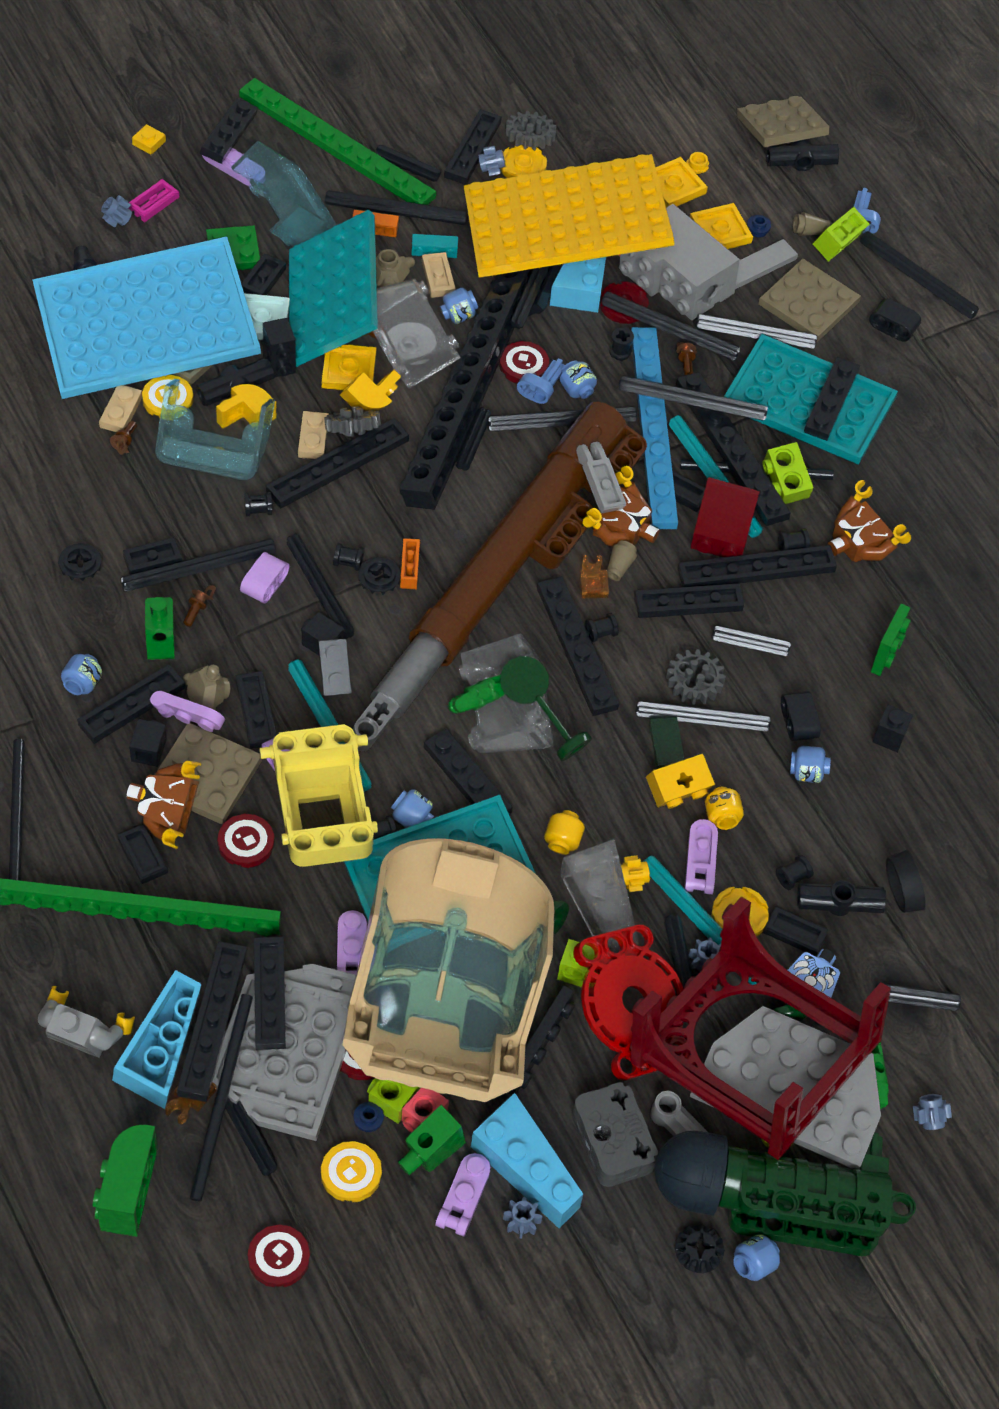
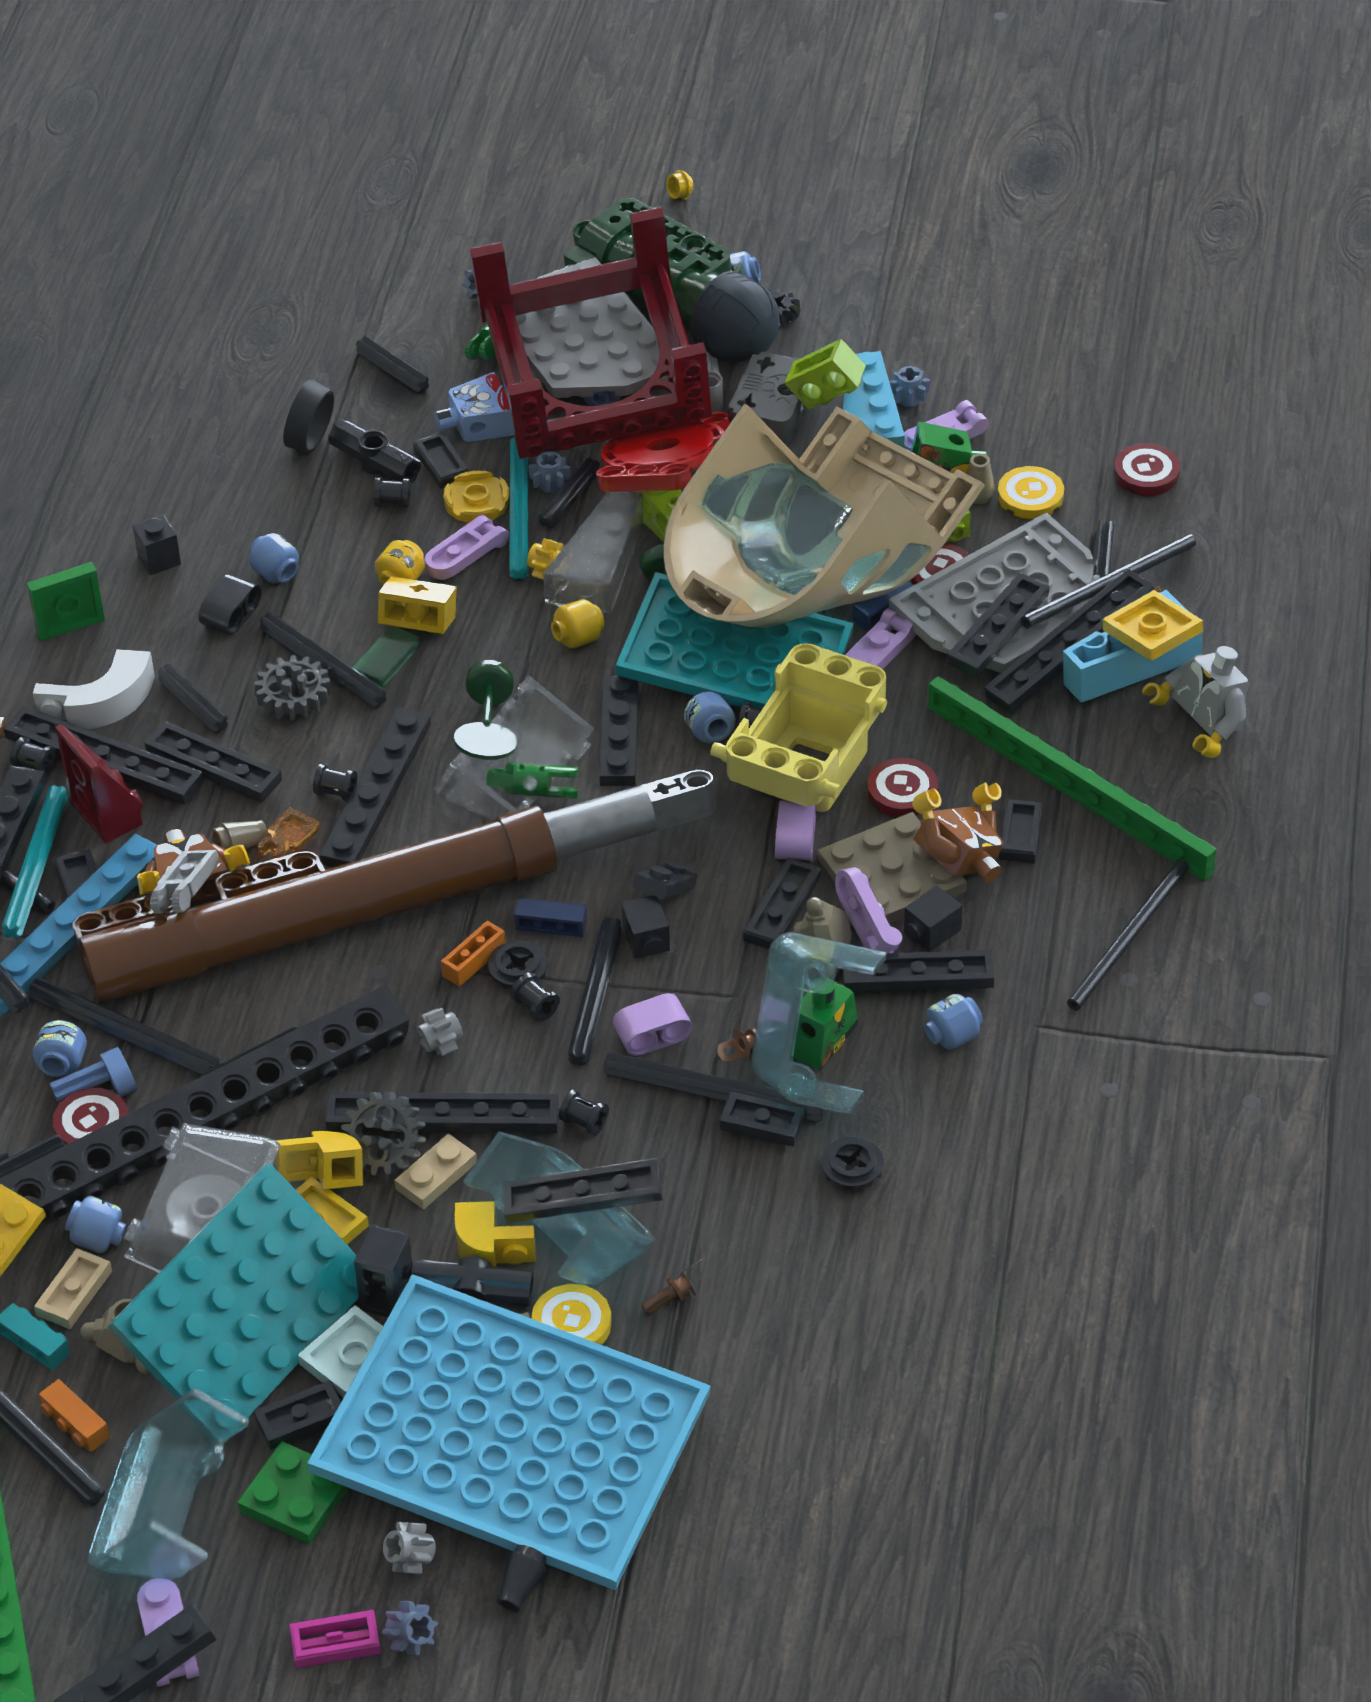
camera: 135 degrees left, 10 degrees down
green brick [93,1125,158,1237] -> none
tan plate [99,385,142,432] -> none
teal axle [289,659,371,792] -> none
dark blue plate [353,1102,384,1132] -> none
none -> white arch [33,649,155,730]
none -> light grey gear [383,1522,436,1574]
none -> light grey gear [416,1008,463,1056]
none -> black plate [503,1158,663,1223]
none -> dark blue piece [514,898,587,937]
none -> yellow plate [666,170,693,200]
none -> clear light blue windscreen [751,932,887,1115]
none -> lime brick [785,339,866,410]
none -> dark tan cone [966,454,995,504]
none -> yellow plate [1103,590,1203,661]

